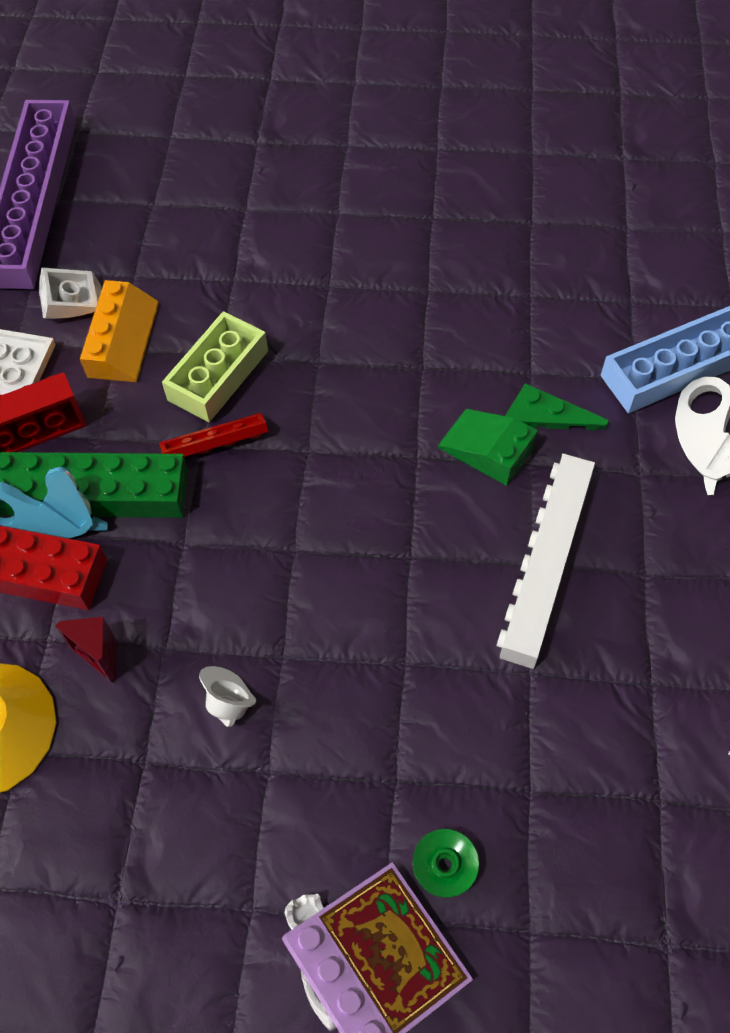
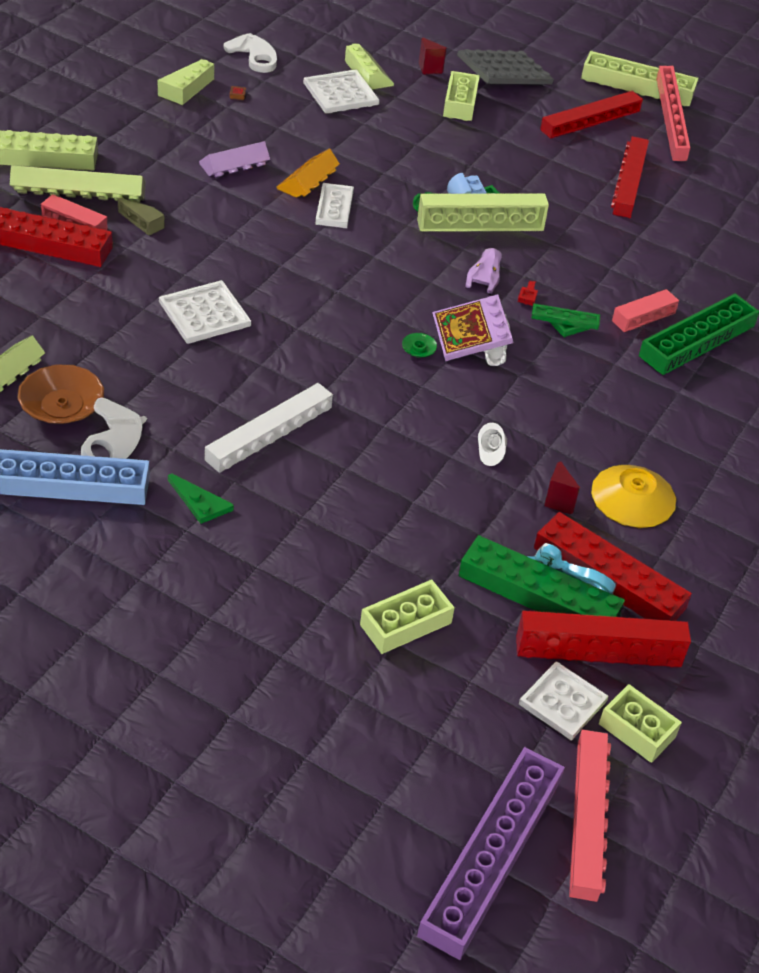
camera: 160 degrees left, 15 degrees down
white slope [39,268,102,319] -> none
light orange slope [80,280,159,382] -> none
red plate [159,413,268,458] -> none
green slope [438,409,538,486] -> none

